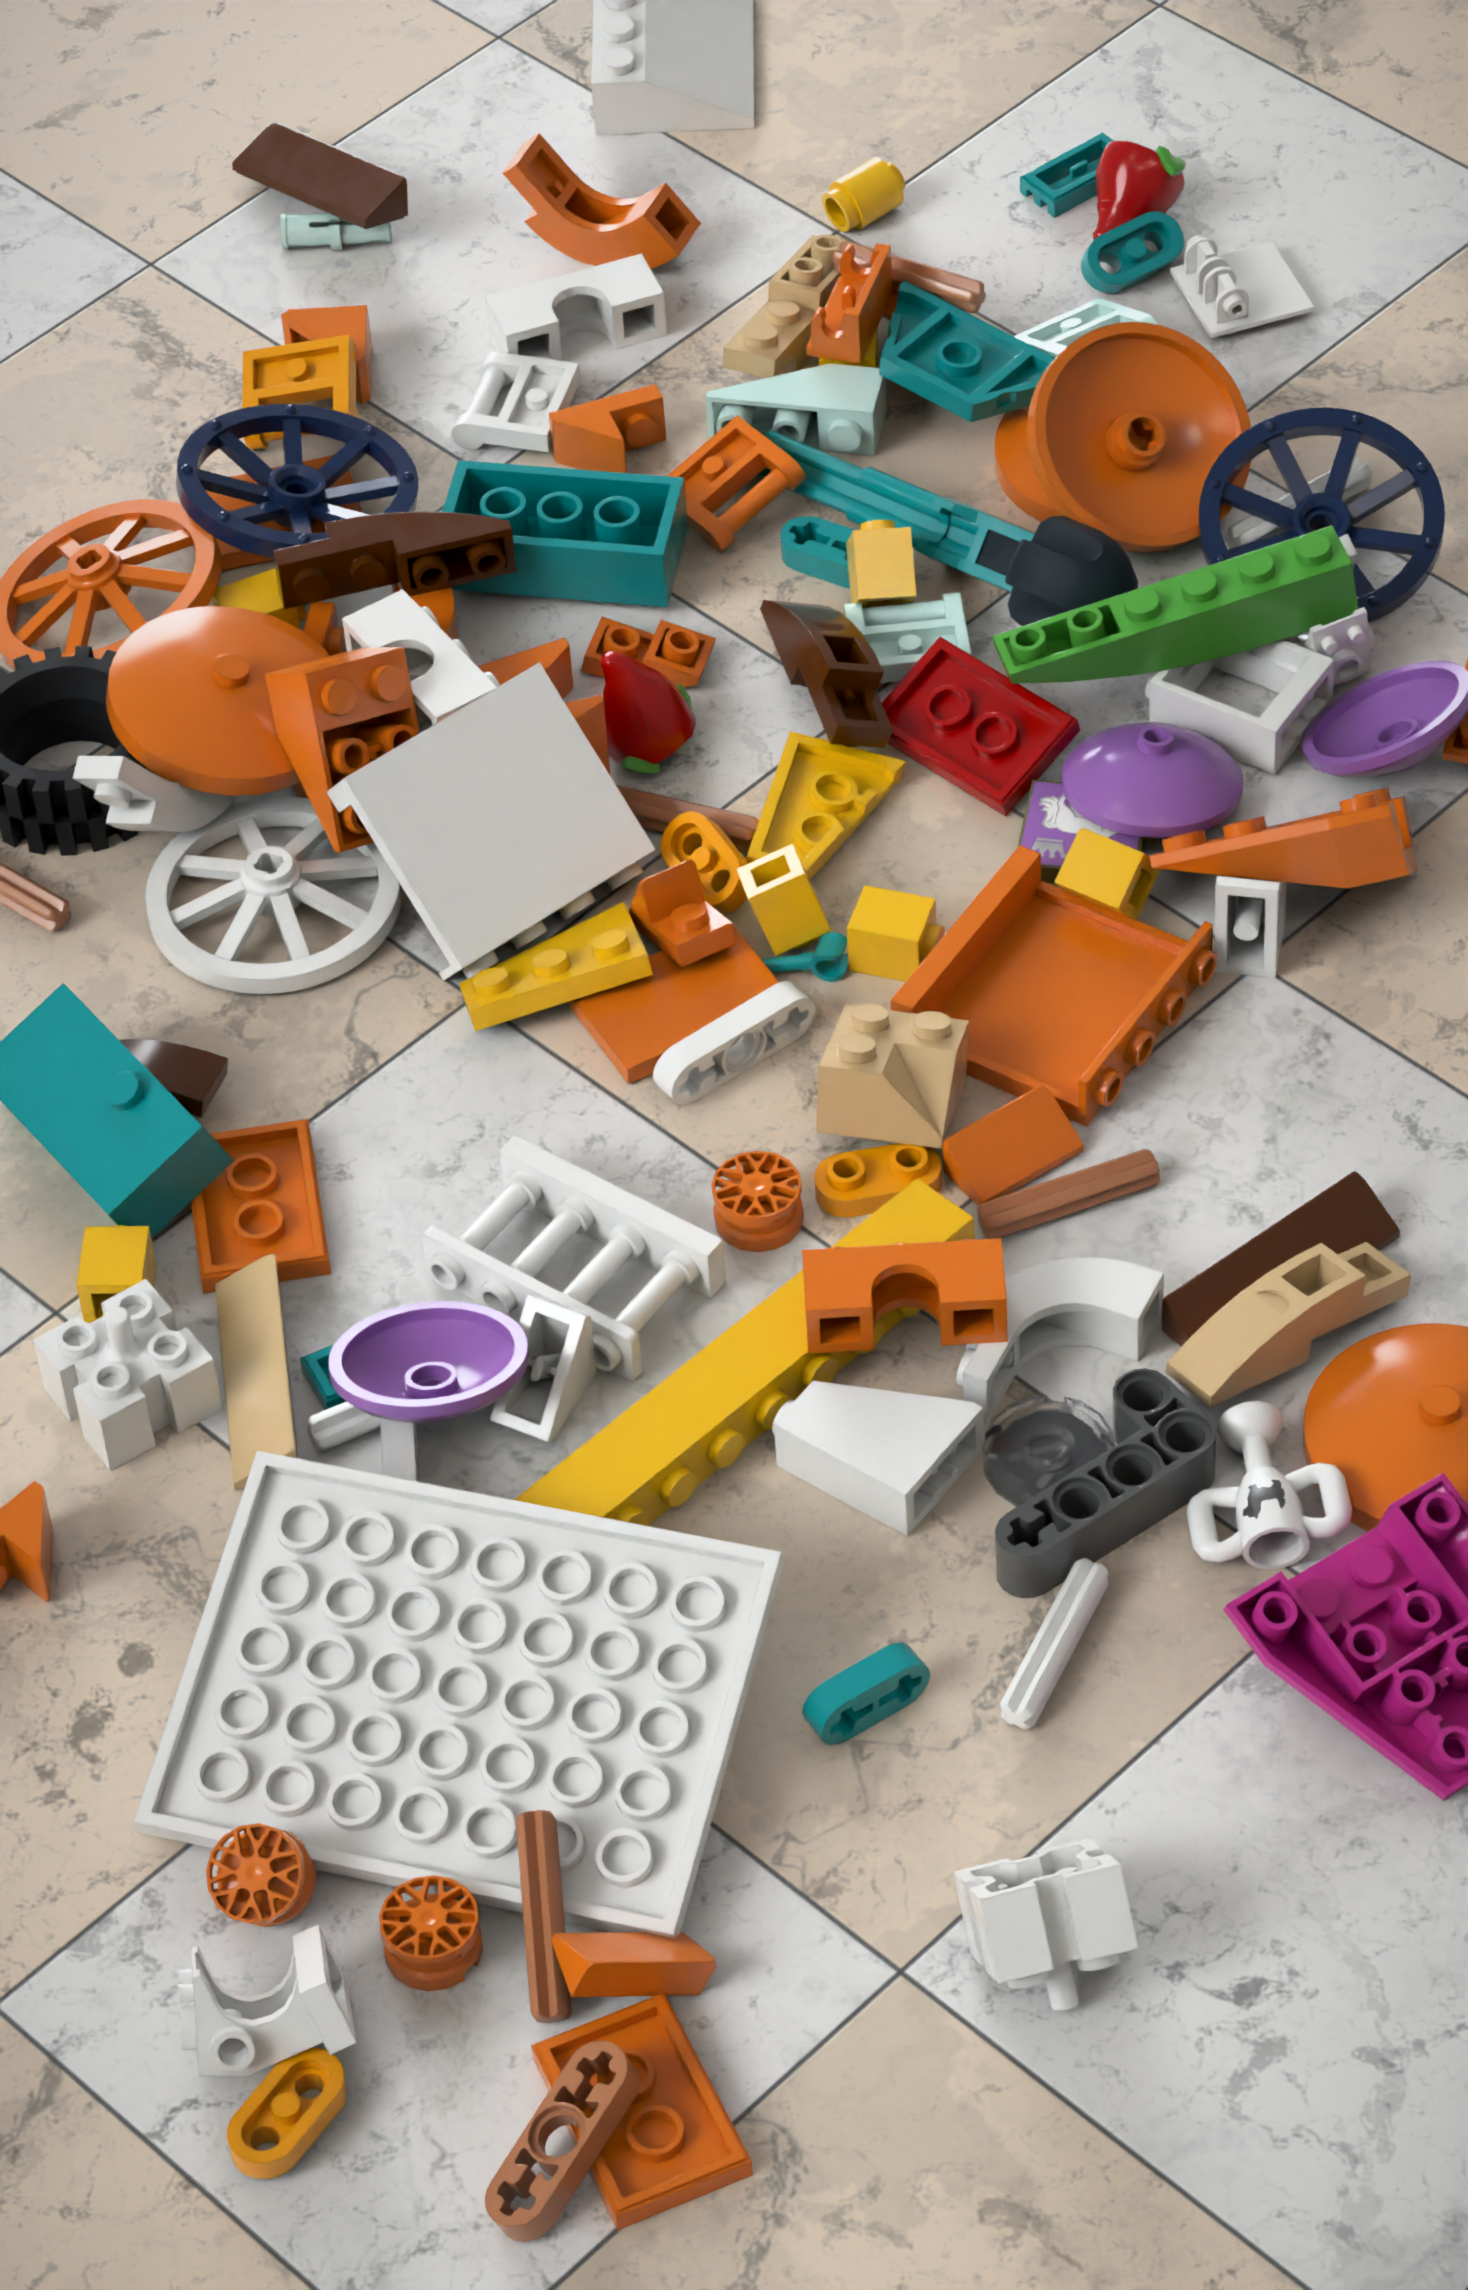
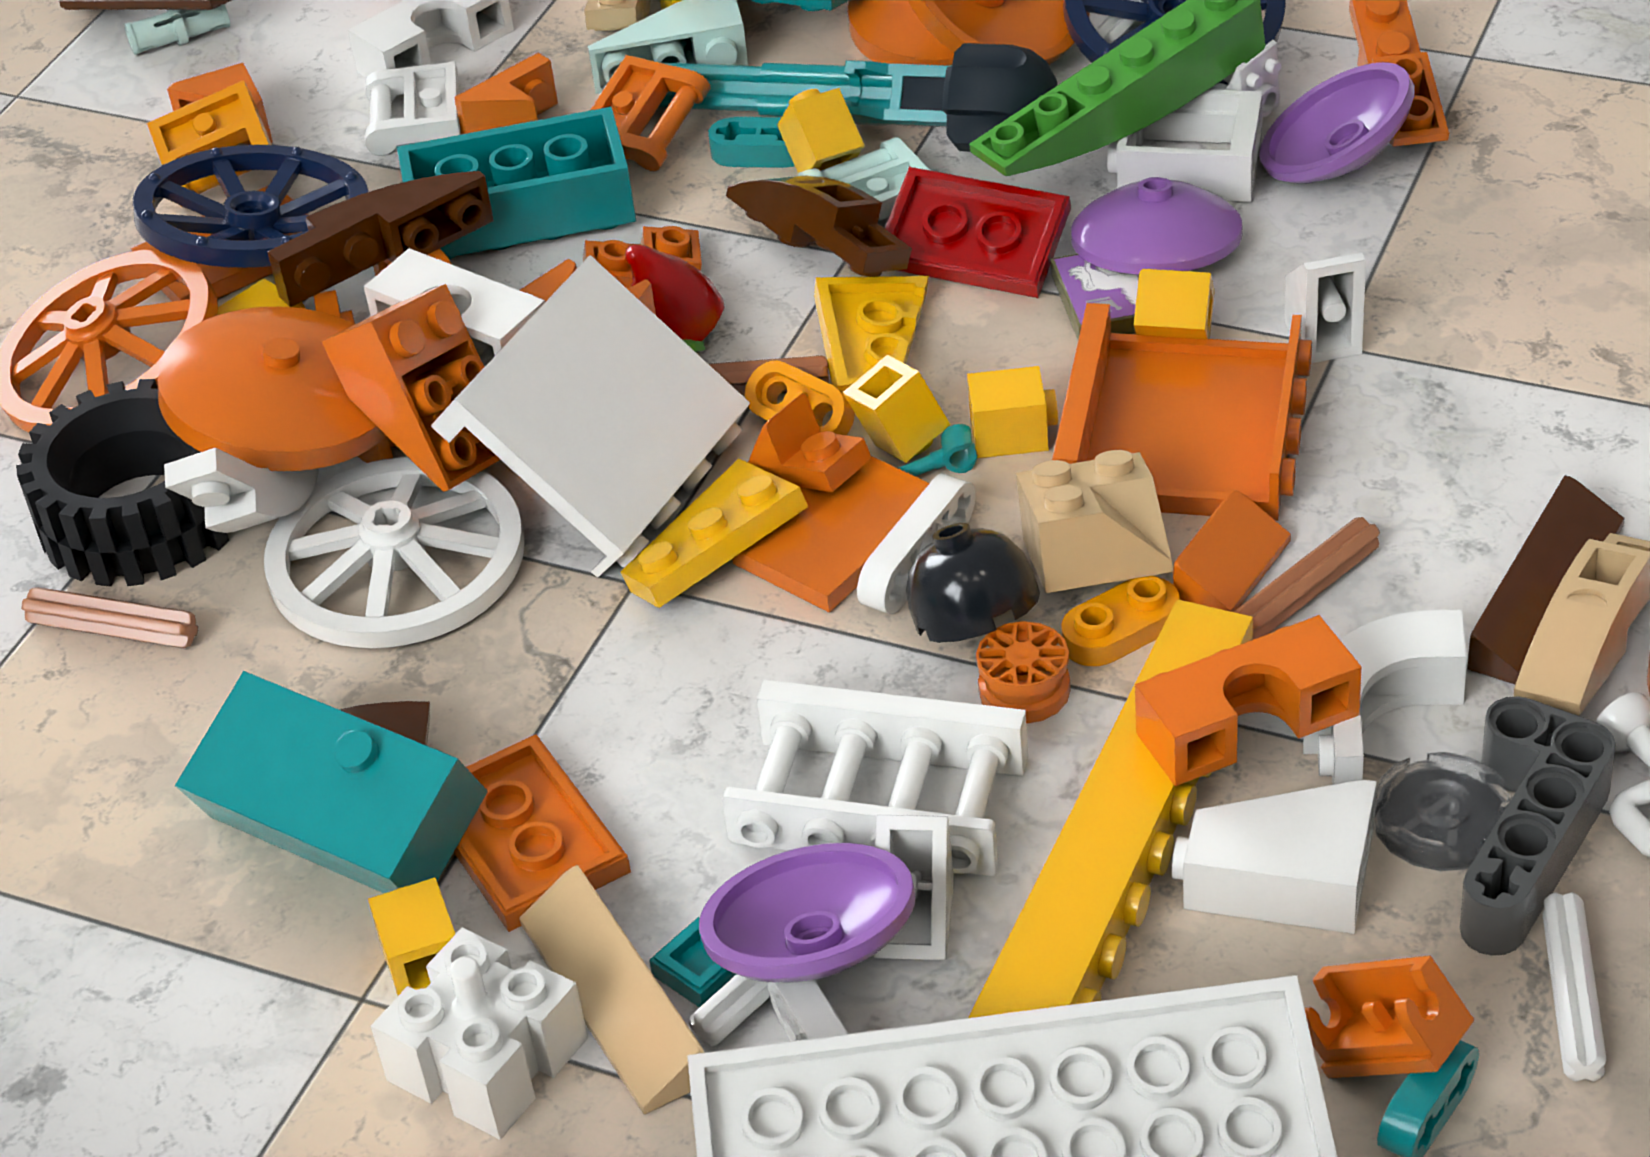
camera: 20 degrees left, 5 degrees down
orange wedge [1149,787,1417,889] -> none
none -> black cylinder [906,523,1040,643]
none -> orange hinge [1304,955,1474,1078]

